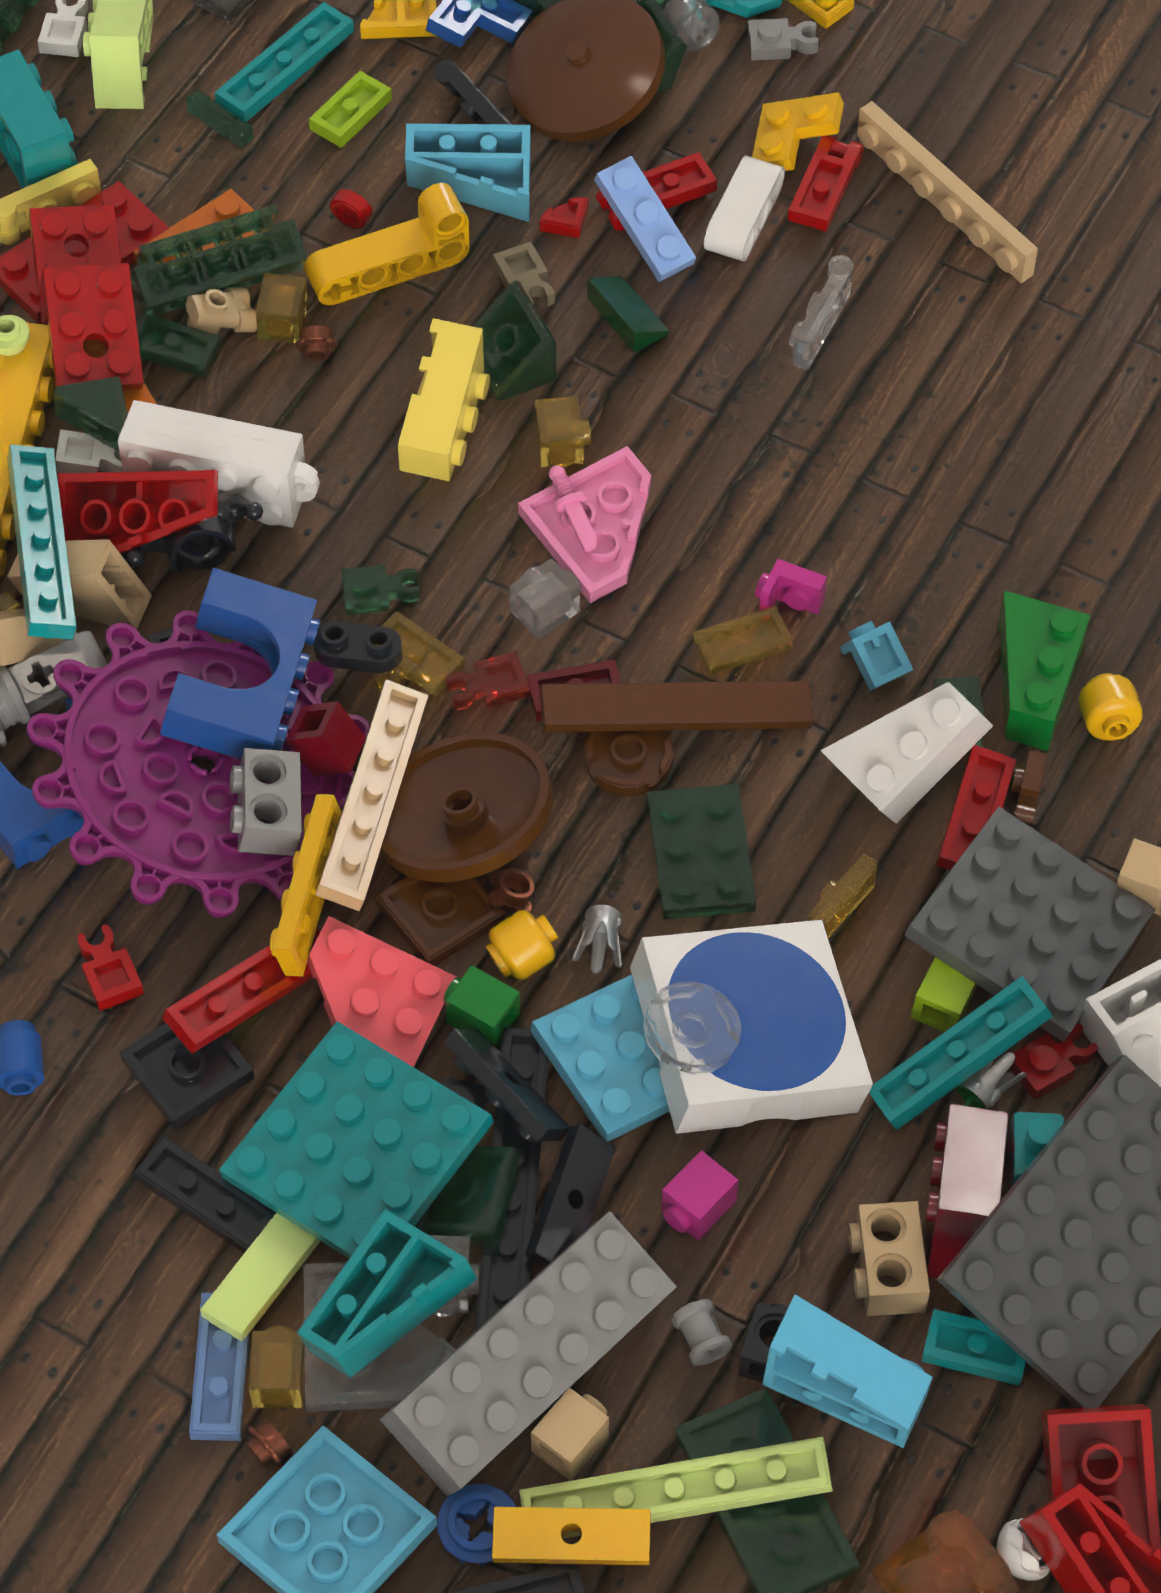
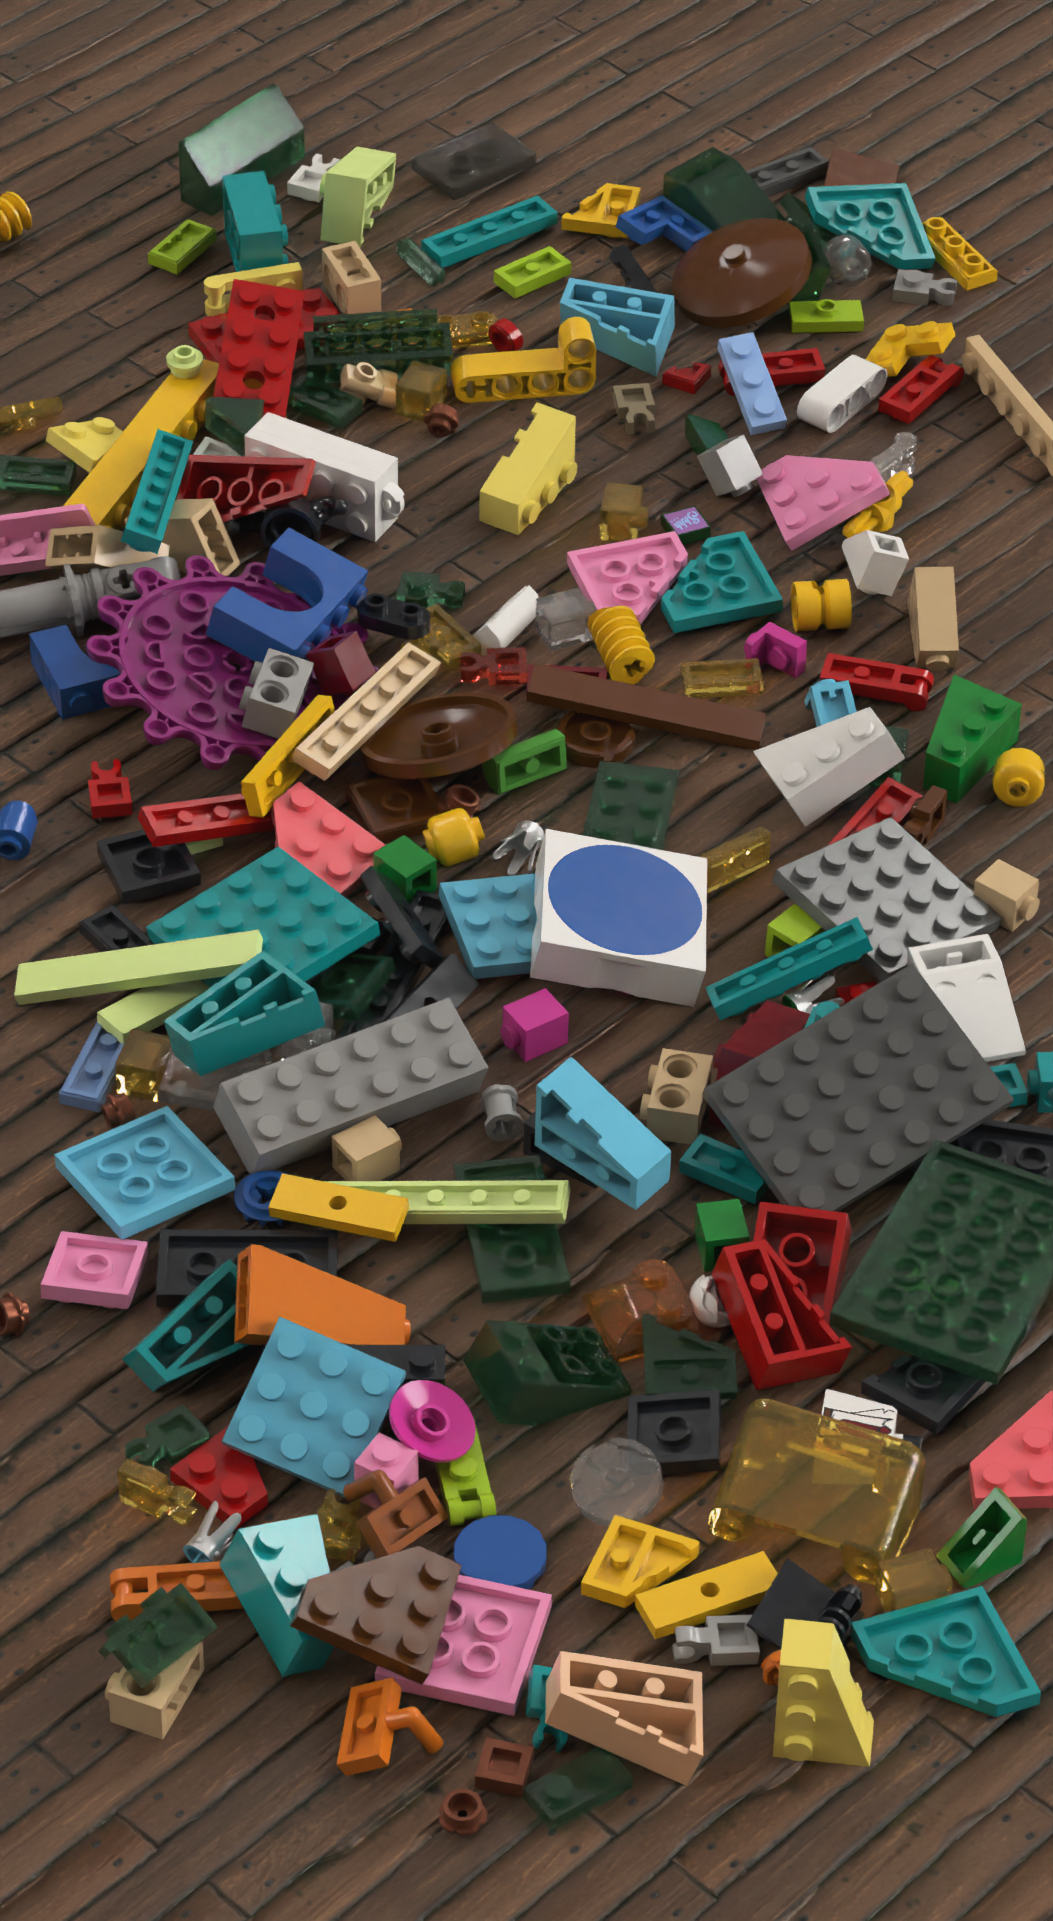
camera: 15 degrees right, 15 degrees down
clear green slope [472,280,557,401] -> none
bright pink piece [549,465,597,553] -> none
clear tile [643,981,742,1074] -> none
none -> yellowish green tile [14,930,263,1005]
none -> tan brick [322,241,381,322]
none -> clear yellow plate [428,311,498,349]
none -> white brick [468,585,542,658]
none -> bright green brick [482,729,567,795]
none -> yellow piece [587,606,655,685]
none -> tile [661,506,711,545]
none -> teal plate [661,531,783,633]
none -> green brick [694,1199,750,1272]
none -> brick [697,434,763,497]
none -> bright pink plate [756,455,890,551]
none -> lime plate [789,299,864,333]
none -> yellow wheel [791,579,852,632]
none -> red plate [819,653,934,711]
none -> yellow axle [842,471,913,538]
none -> white slope [842,530,909,596]
none -> tan slope [908,567,959,671]

